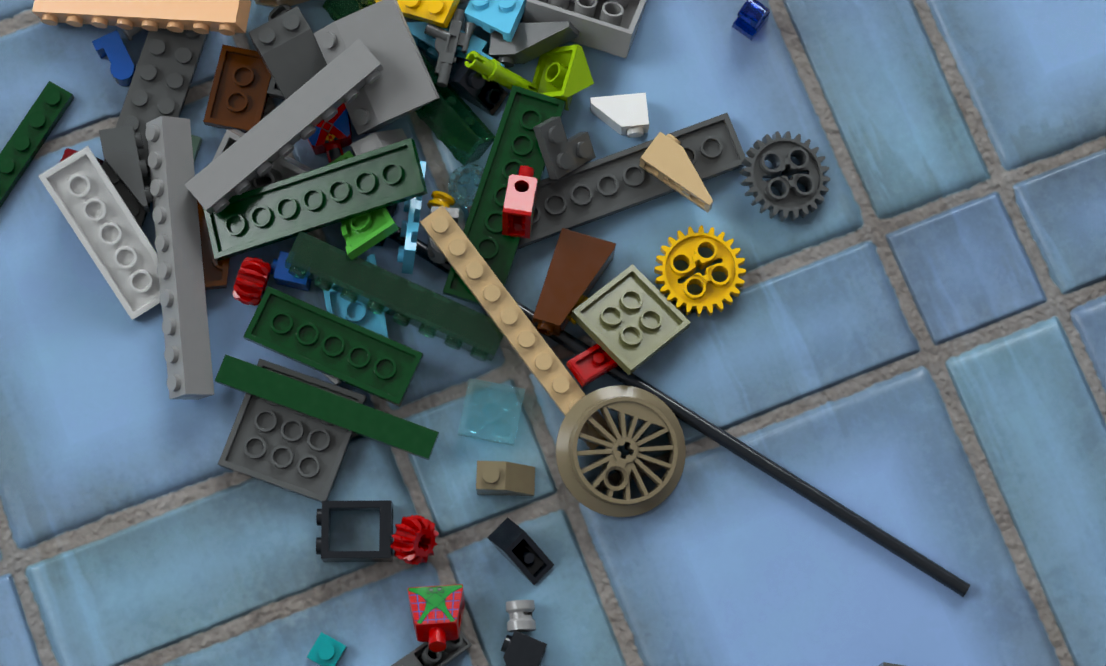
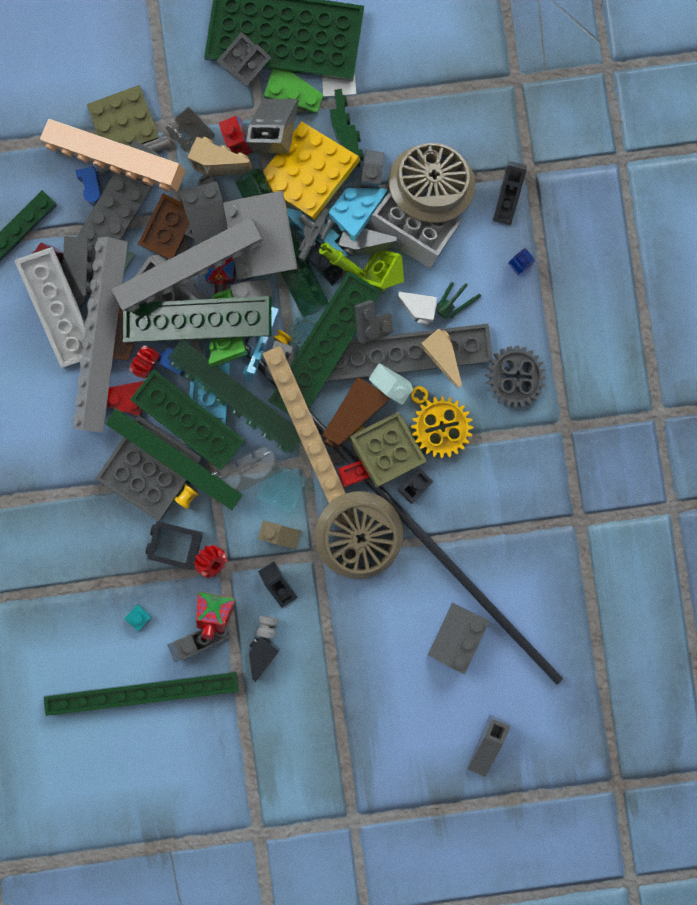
camera: 15 degrees right, 10 degrees up
red torso [502,166,538,239] -> none
none -> red wing [106,381,144,416]
none -> yellow bush [174,484,199,509]
none -> clear windscreen [209,445,282,505]
none -> light aqua slope [369,363,413,405]
none -> black slope [398,468,433,504]
none -> yellow bush [411,386,428,404]
none -> dark grey slope [428,603,489,674]
none -> dark green plant [436,282,481,320]

